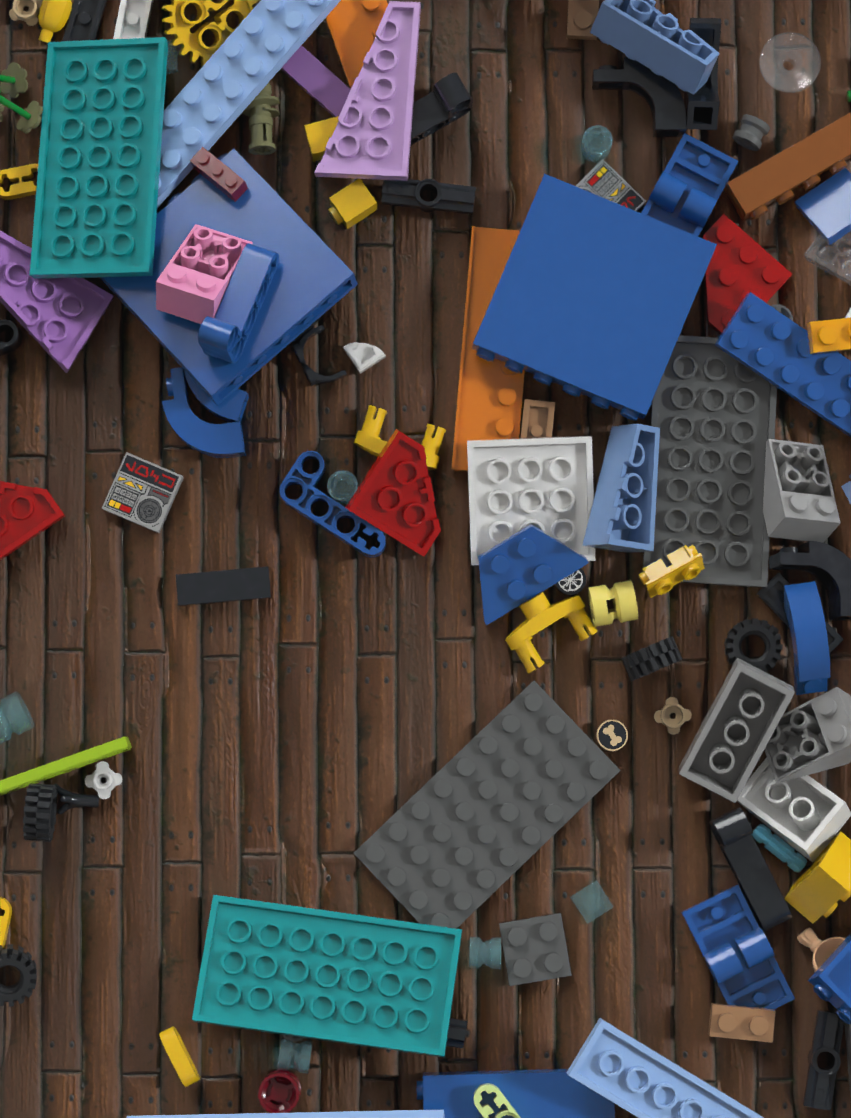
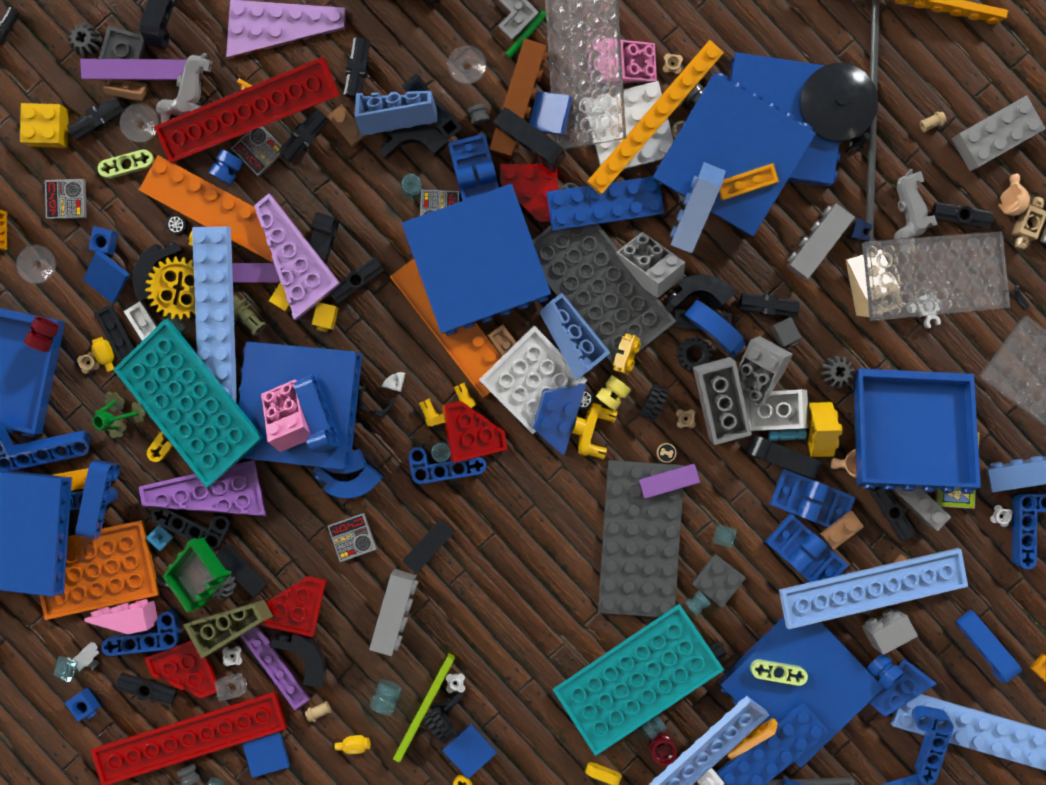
camera: 45 degrees left, 5 degrees up
piece [190,147,248,202] -> none
none -> light grey brick [369,569,418,656]
none -> blue tile [443,724,497,779]
none -> black beam [492,107,566,172]
none -> medium lavender tile [639,464,700,498]
none -> blue plate [765,513,848,582]

